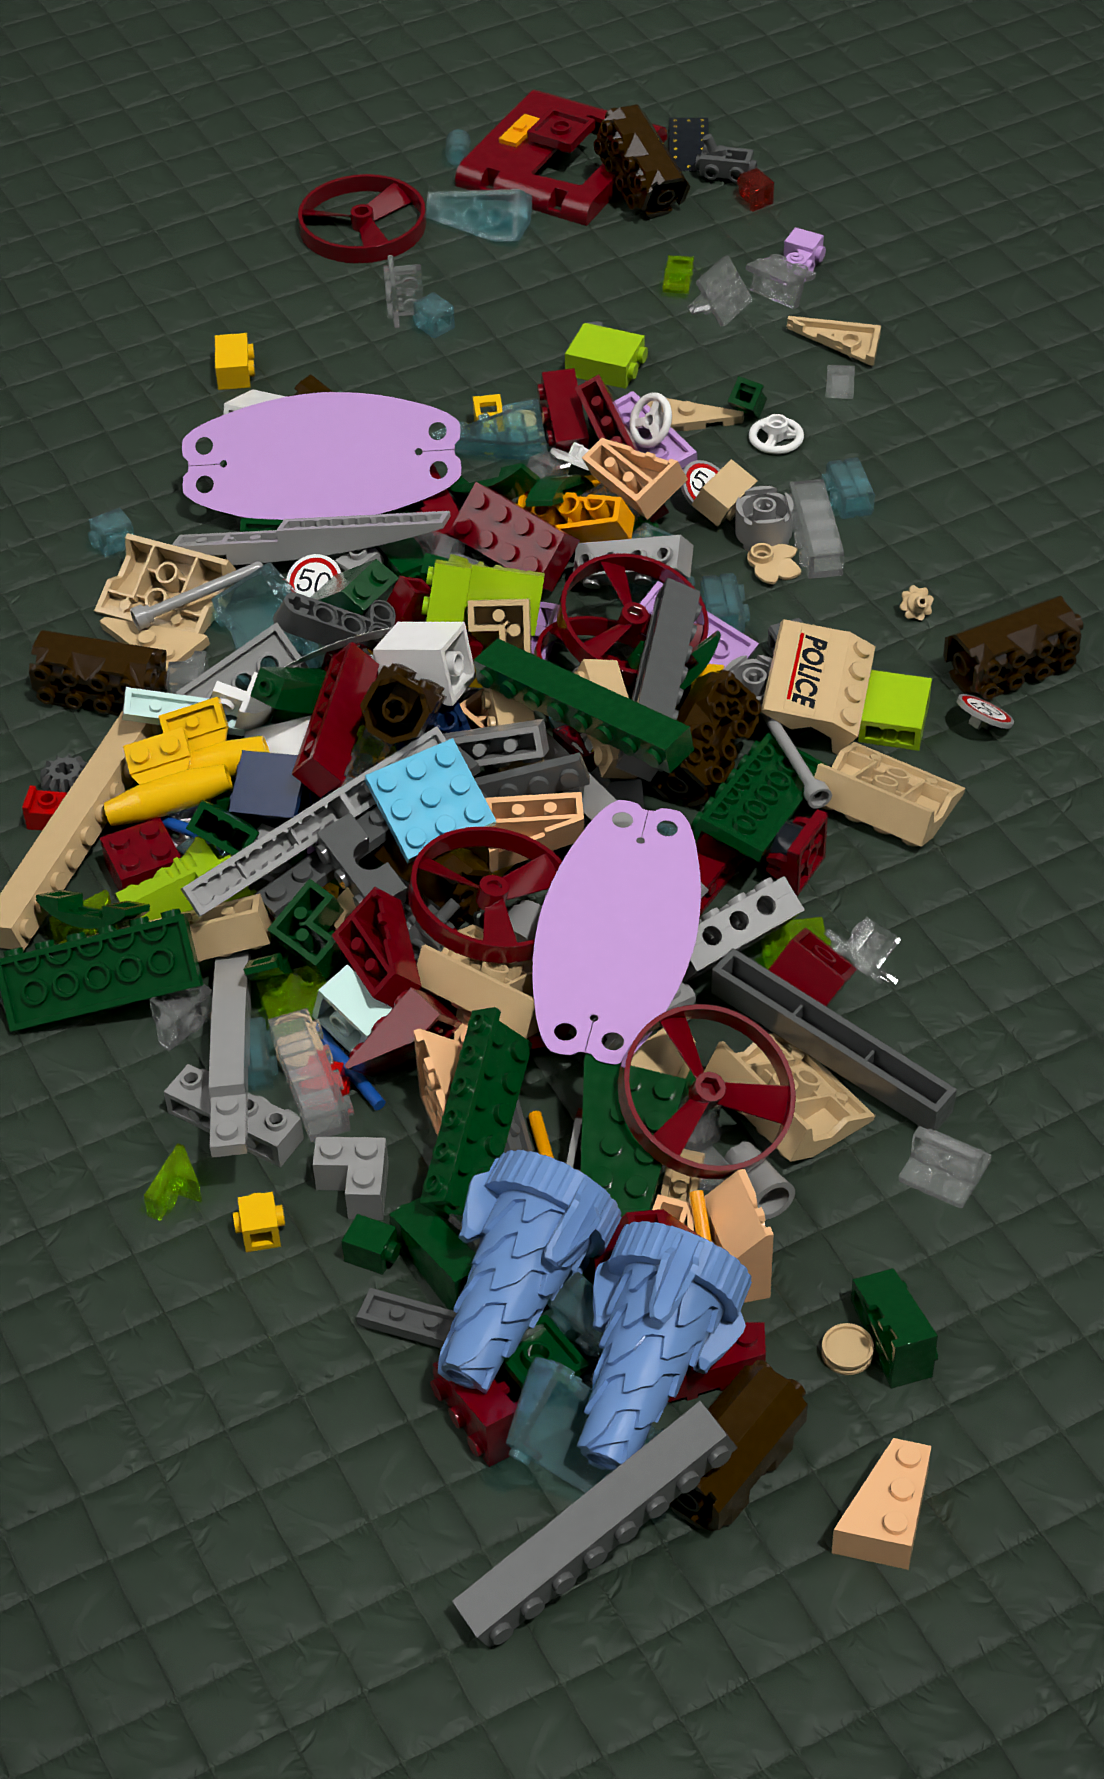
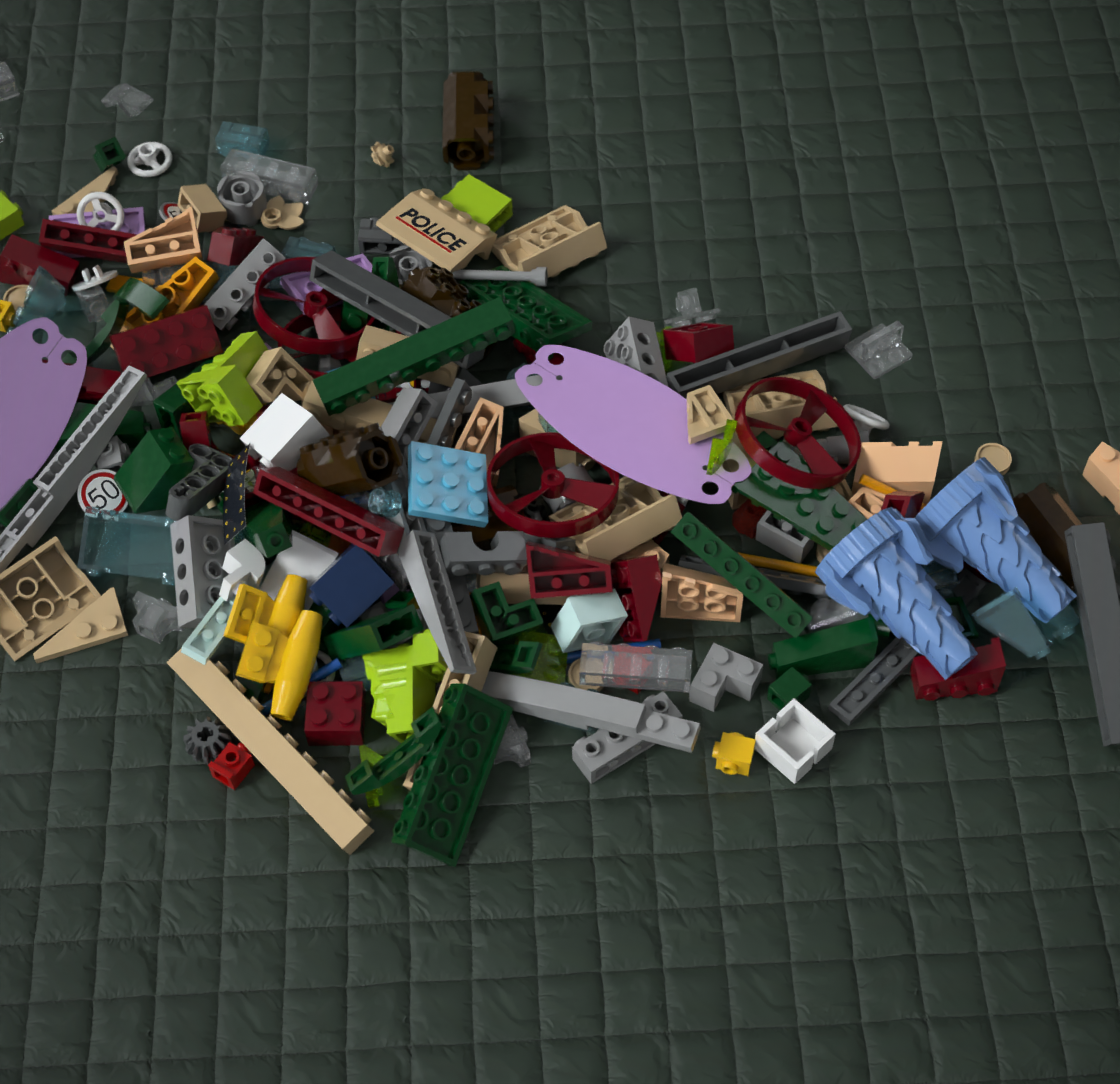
camera: 65 degrees left, 10 degrees up
dark brown brick [29,630,171,716] -> none
light grey piece [130,562,264,631] -> none
clear neon green slope [144,1143,202,1221] -> none
dark red piece [766,809,828,897] -> none
tan wing [787,316,881,366] -> none
dark green wedge [851,1268,938,1389] -> none
piece [957,694,1014,730] -> none
none -> dark red wedge [207,226,264,266]
none -> clear light blue wheel [368,487,402,517]
none -> tan wing [686,385,735,445]
none -> clear neon green slope [706,419,737,475]
none -> white piece [754,699,835,784]
none -> white piece [843,404,890,434]

